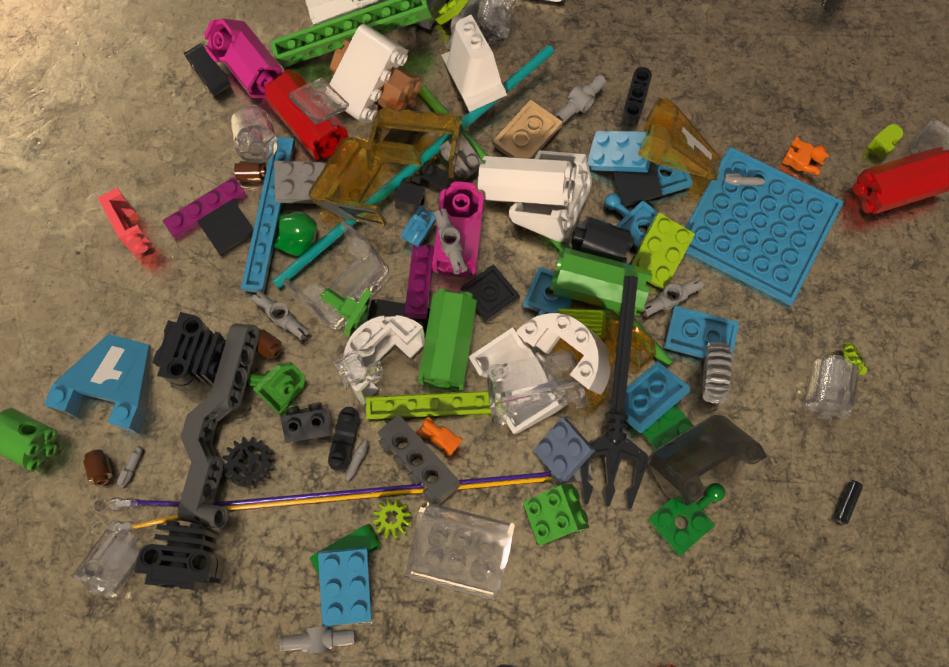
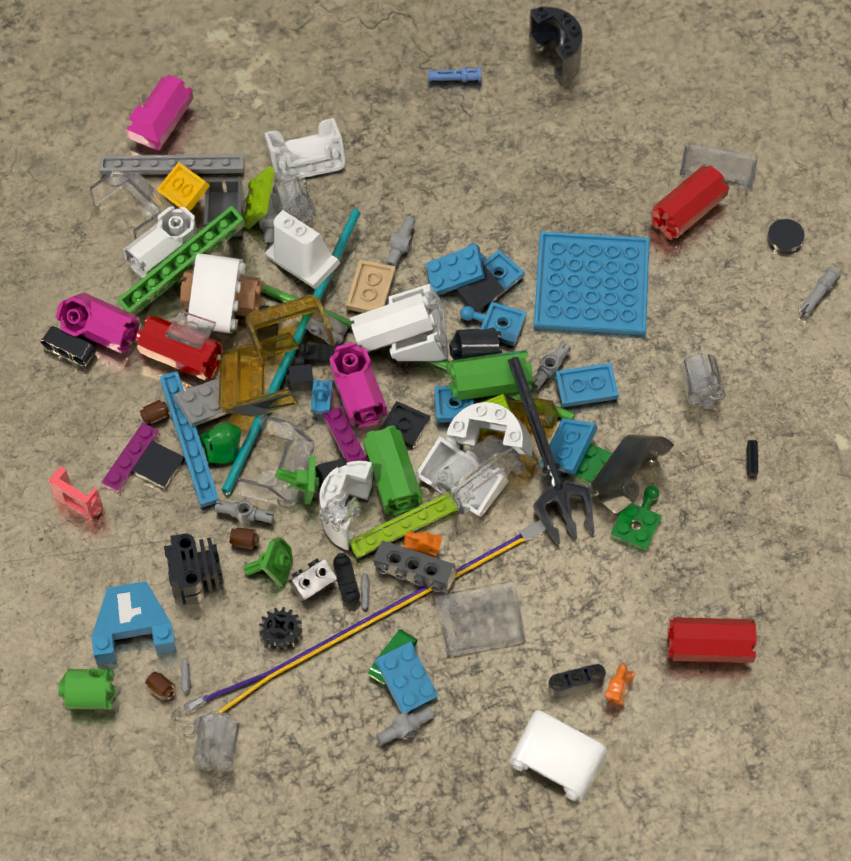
camera: 25 degrees left, 10 degrees down
black piece [134,521,224,592] -> none
dark grey beam [177,323,259,528] -> none
clear cylinder [231,105,277,163] -> none
lime gear [372,498,412,539] -> none
light grey pin [433,209,468,274] -> none
bright green bracket [523,484,590,545] -> none
sand blue plate [533,417,595,483] -> none
black beam [621,67,652,127] -> none
lime plate [630,212,695,290] -> none
clear yellow wedge [638,97,721,181] -> none
light grey gear [702,342,732,404] -> none
light grey piece [724,174,765,186] -> none
orange animal [782,136,829,175] -> none
lime gear [842,342,867,376] -> none
lime leg [867,124,903,160] -> none

